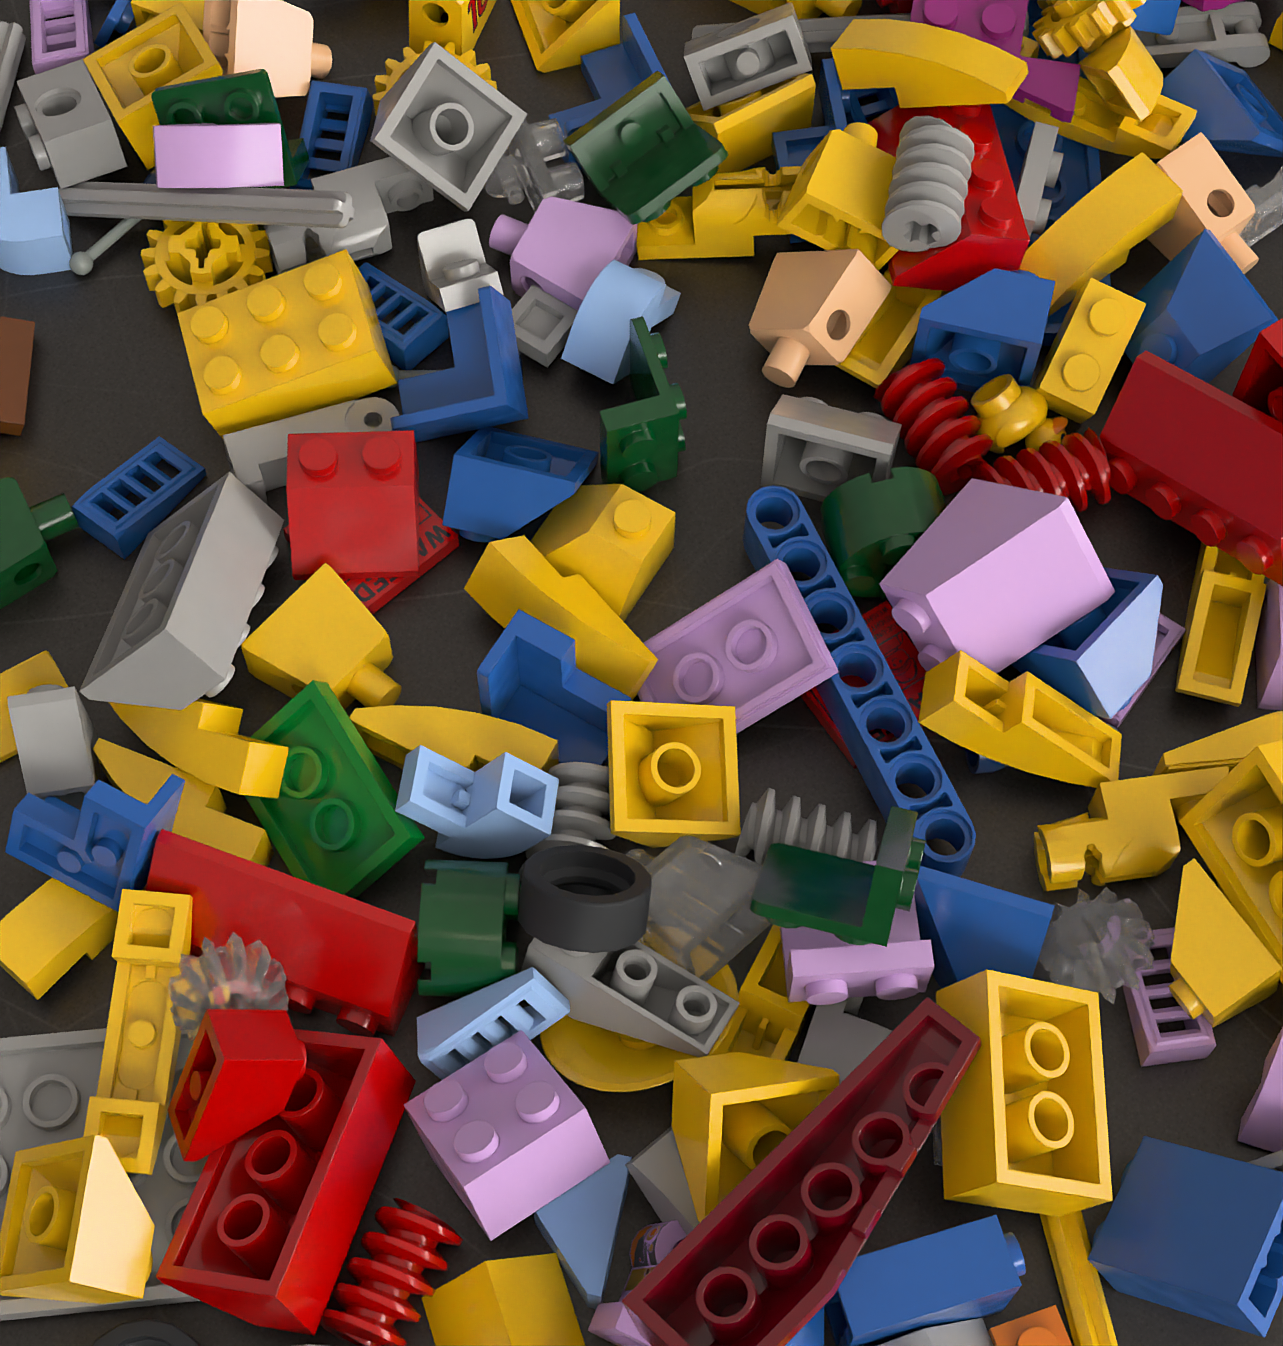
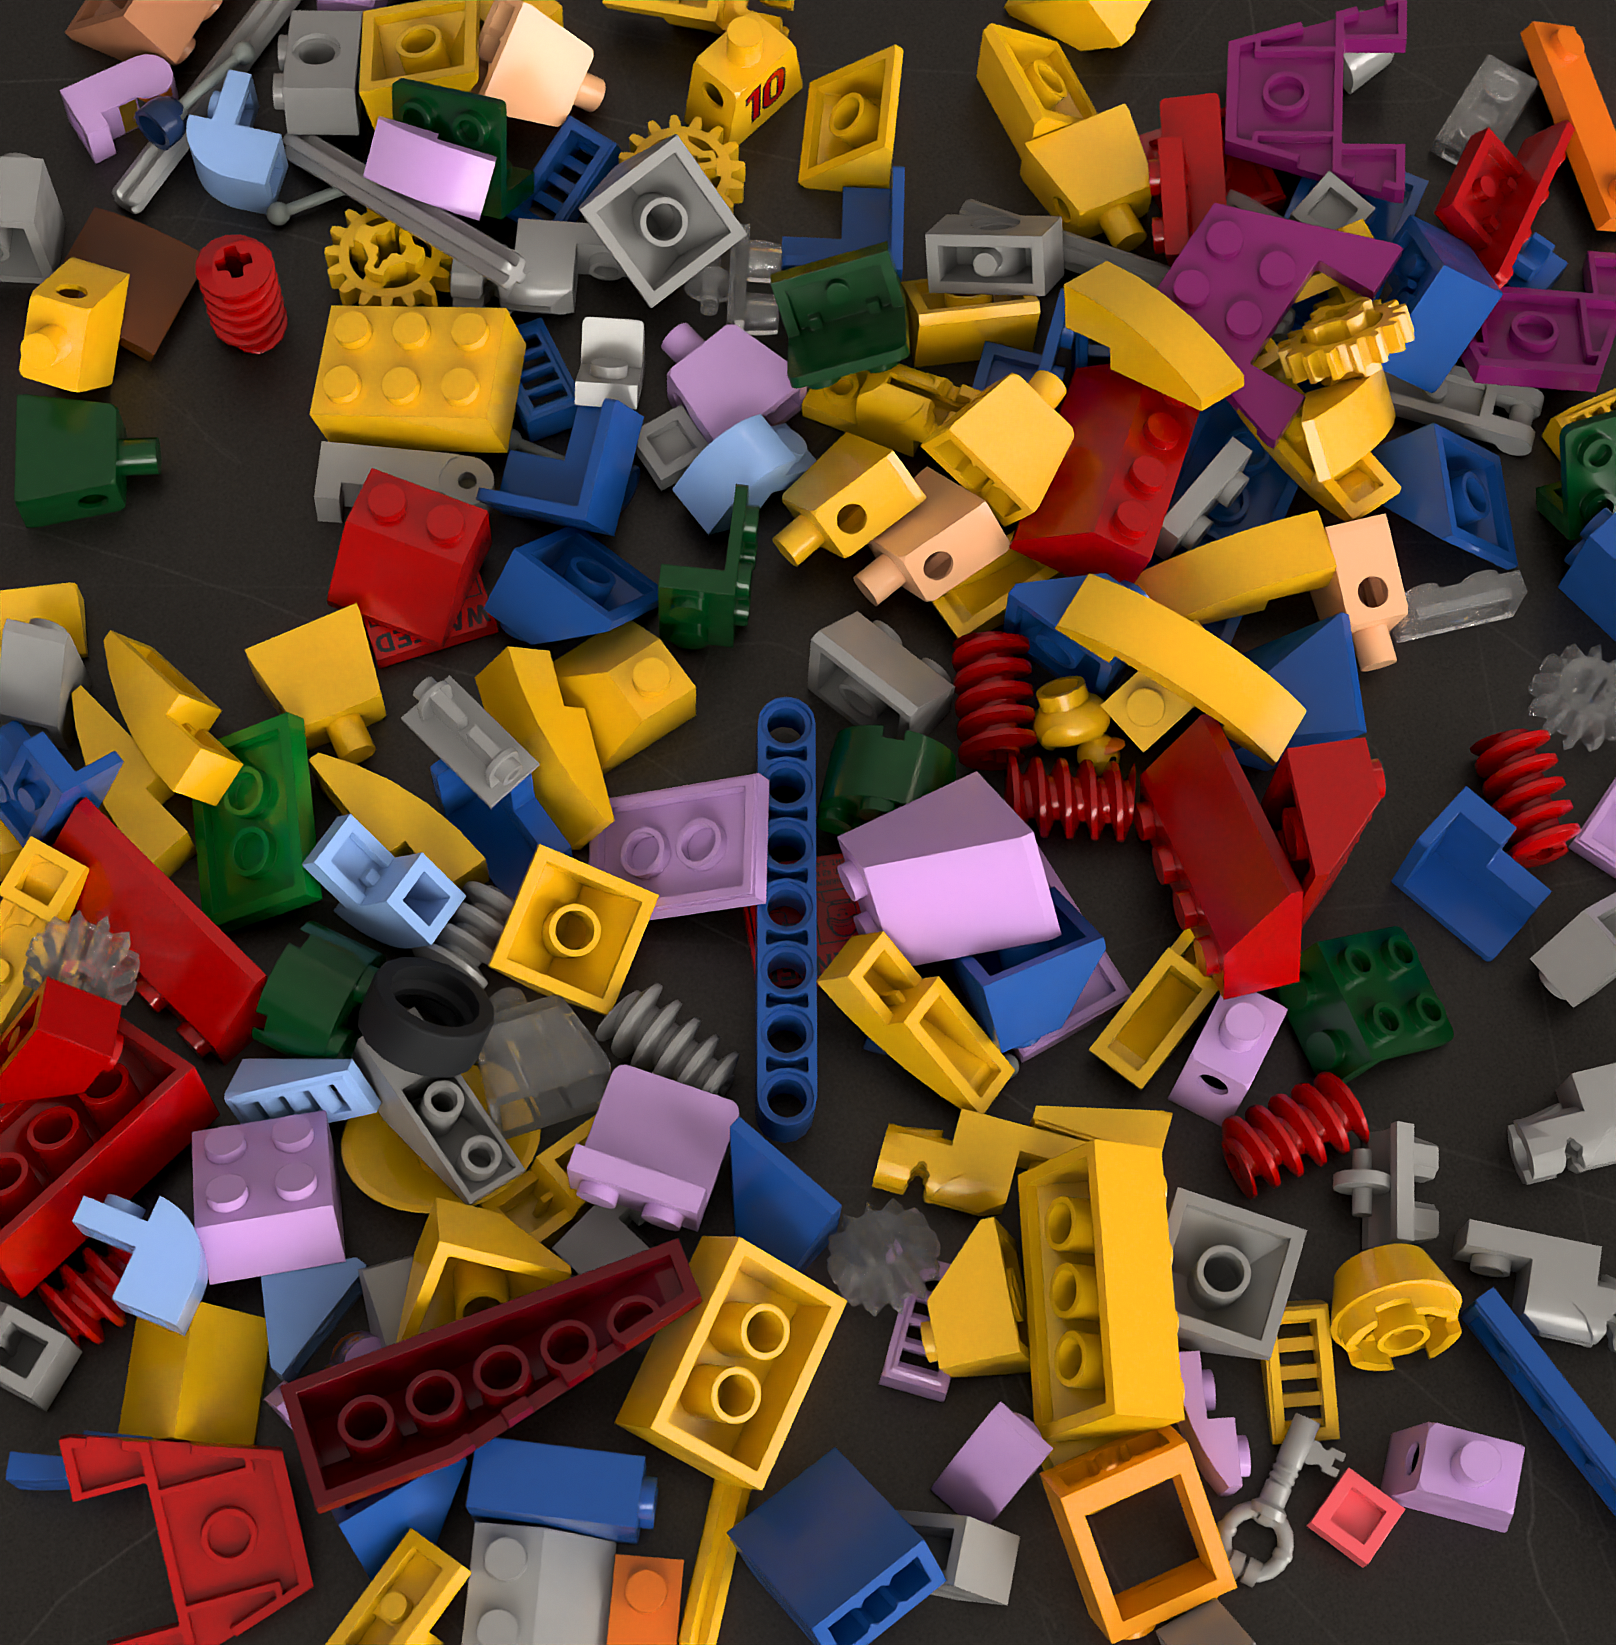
camera: 20 degrees right, 5 degrees up
blue slope [71,436,207,560] -> none
light grey slope [79,471,284,710] -> none
dark green bracket [750,806,926,947] -> none
light grey piece [882,116,975,252] -> none
none -> light blue brick [72,1194,208,1336]
none -> red piece [195,235,288,355]
none -> light grey hinge [401,675,539,808]
none -> yellow torso [772,432,927,567]
none -> yellow slope [1055,573,1307,766]

